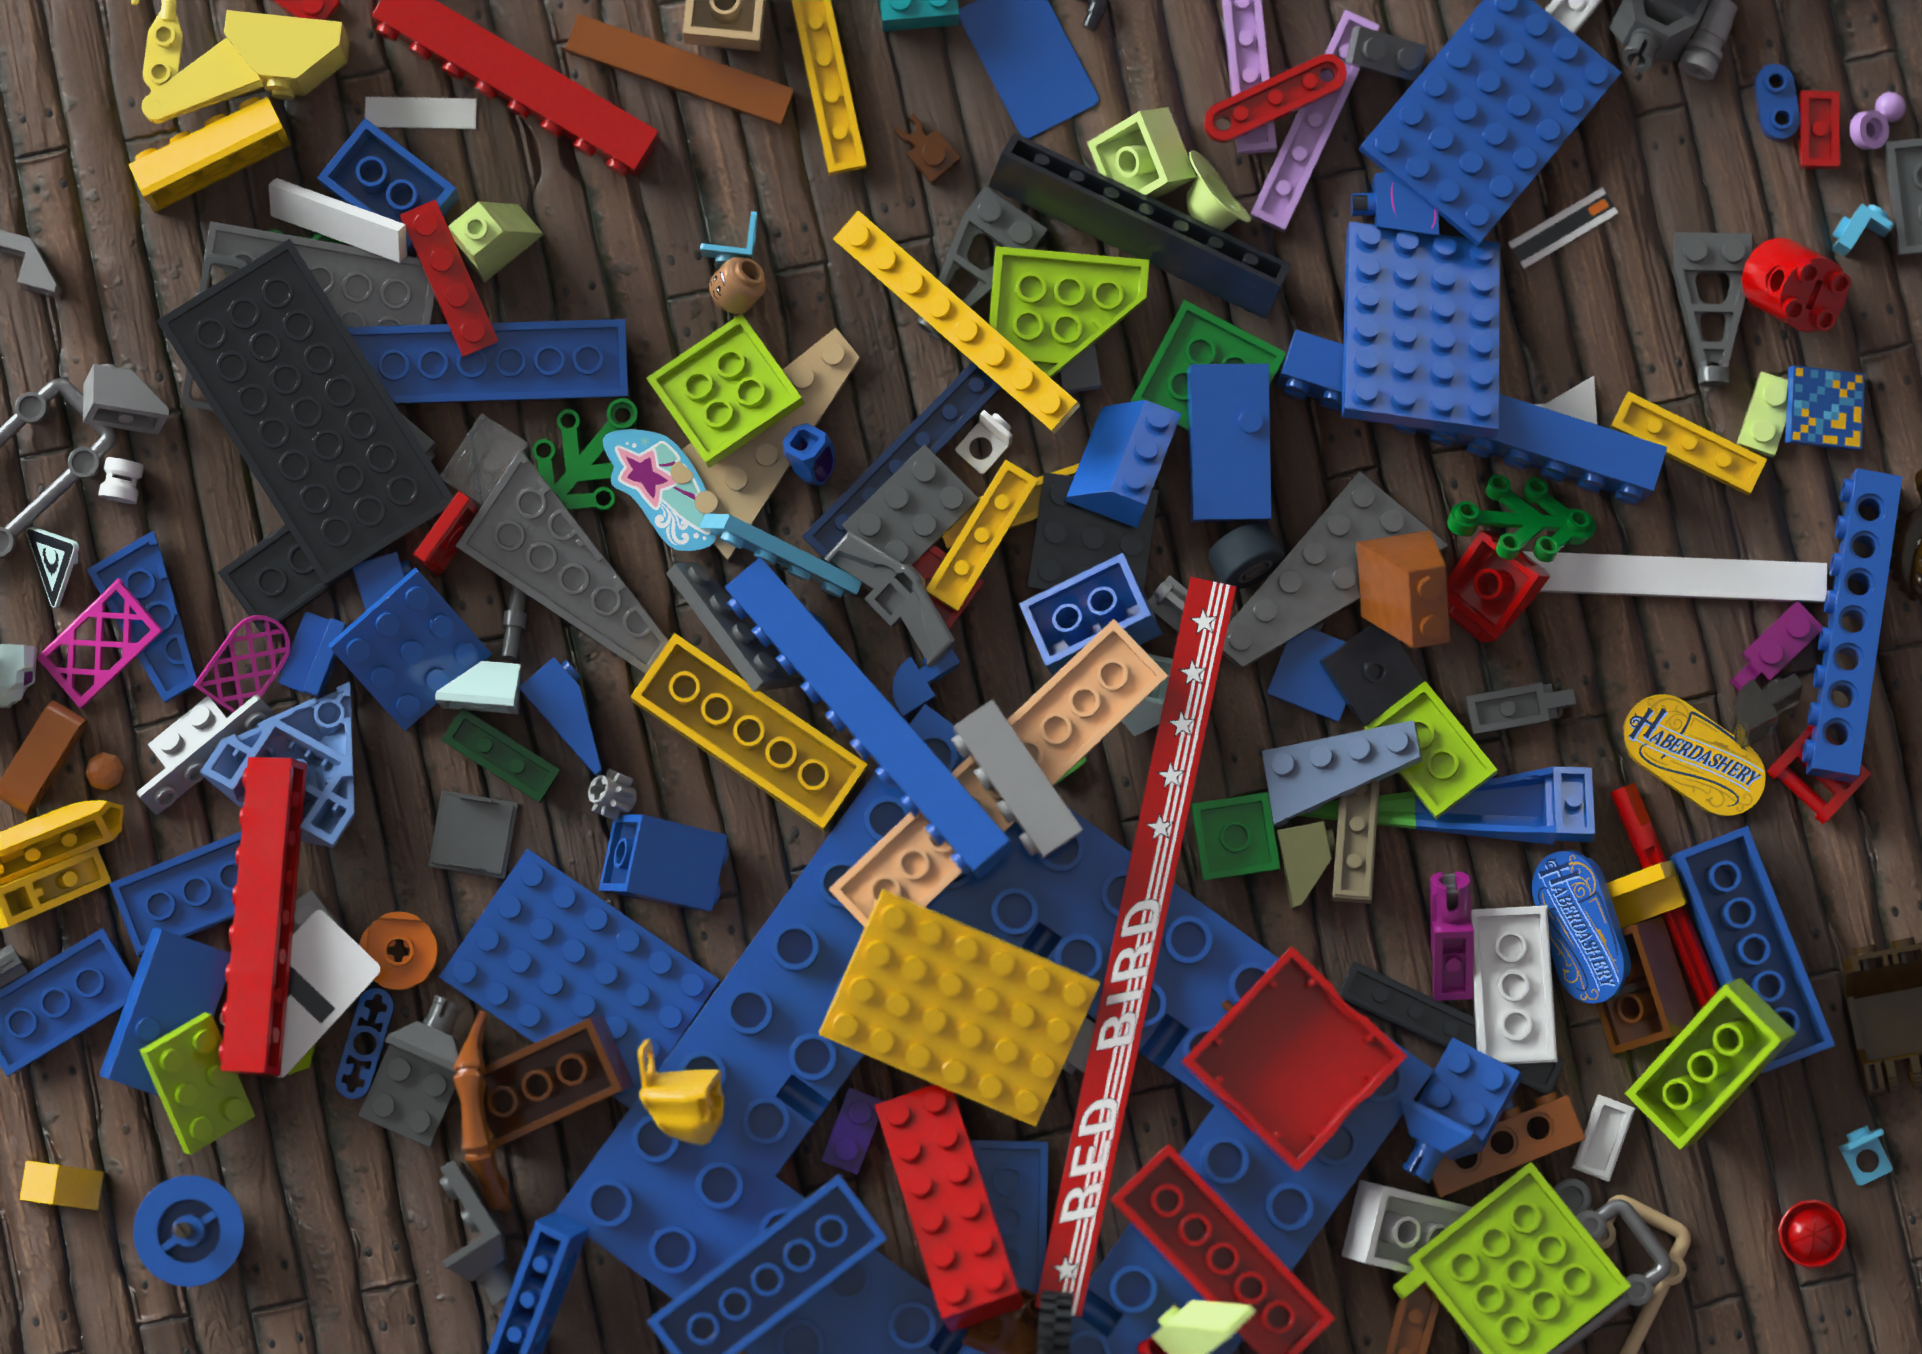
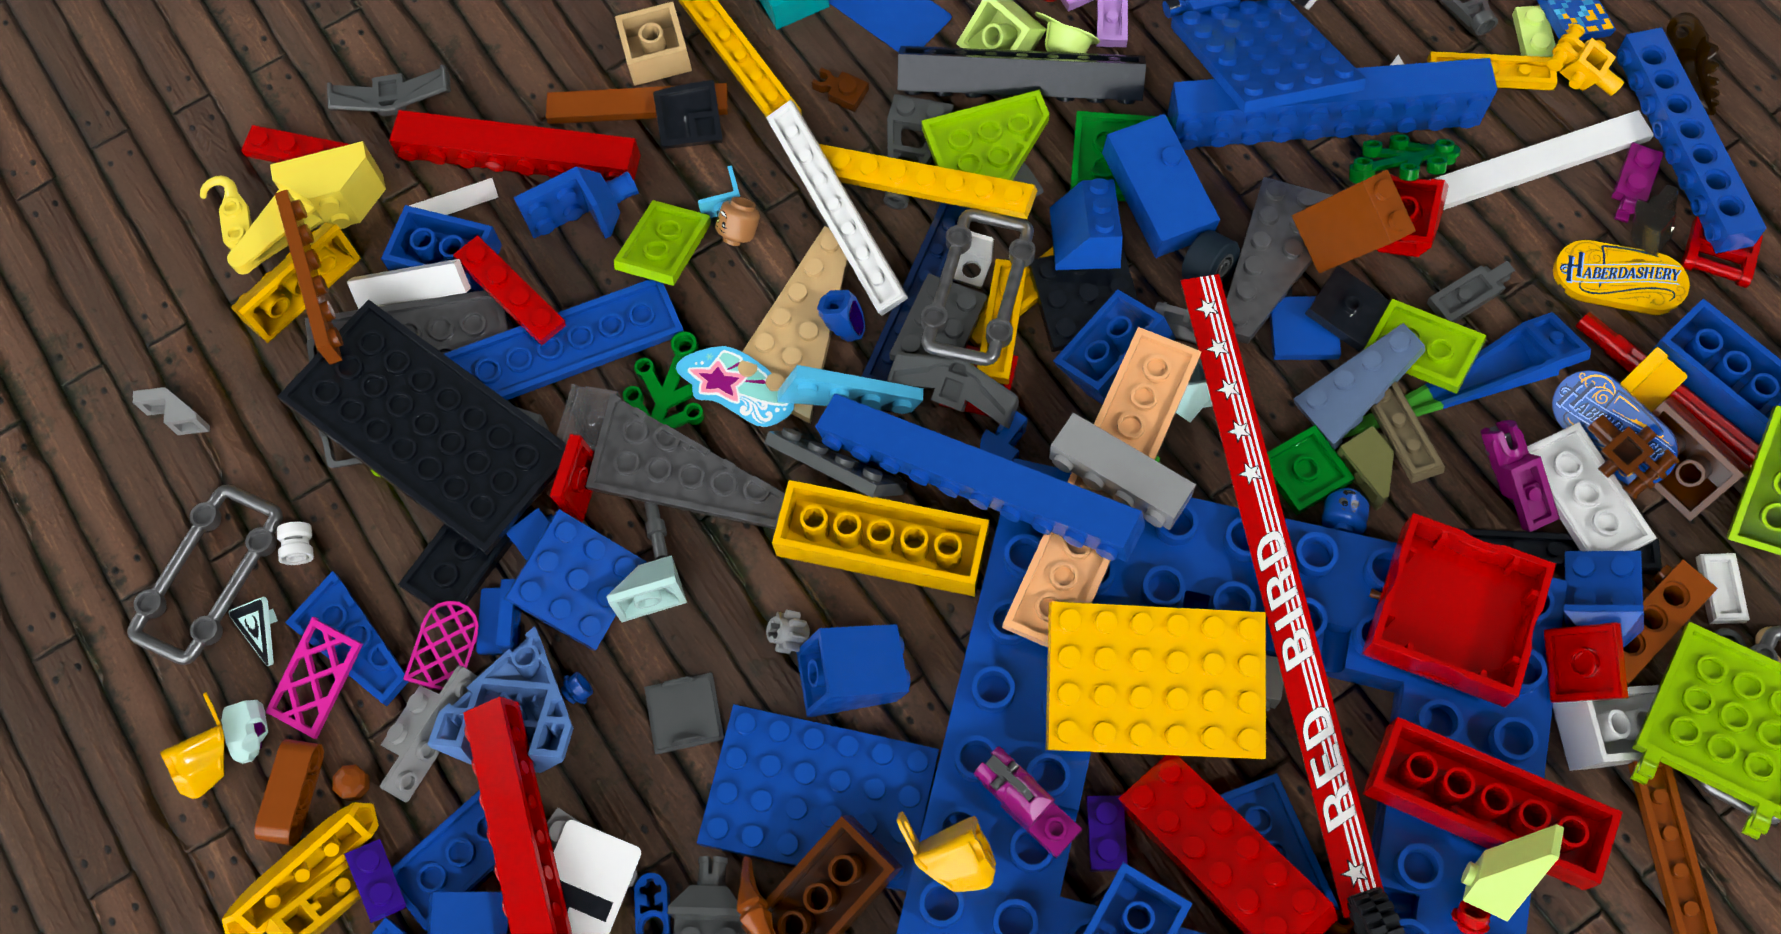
camera: 10 degrees left, 15 degrees down
light grey slope [83,364,169,435] -> none
orange plate [359,912,438,990] -> none
dark green plate [441,708,561,804] -> none
yellowish green slope [448,202,543,283] -> none
blue slope [519,657,603,777] -> none
lime plate [646,314,805,468] -> none
none -> dark orange plate [275,189,343,365]
none -> dark purple plate [344,839,406,923]
none -> blue plate [513,166,639,239]
none -> blue plate [561,672,593,704]
none -> lime plate [614,200,711,286]
none -> black plate [653,80,723,149]
none -> white tile [766,100,908,316]
none -> flat silver bar [921,209,1035,366]
none -> magenta plate [974,746,1082,859]
none -> blue head [1322,488,1370,535]
none -> red plate [1544,623,1629,703]
none -> yellow piece [1547,24,1624,96]
none -> reddish brown piece [1587,414,1680,500]

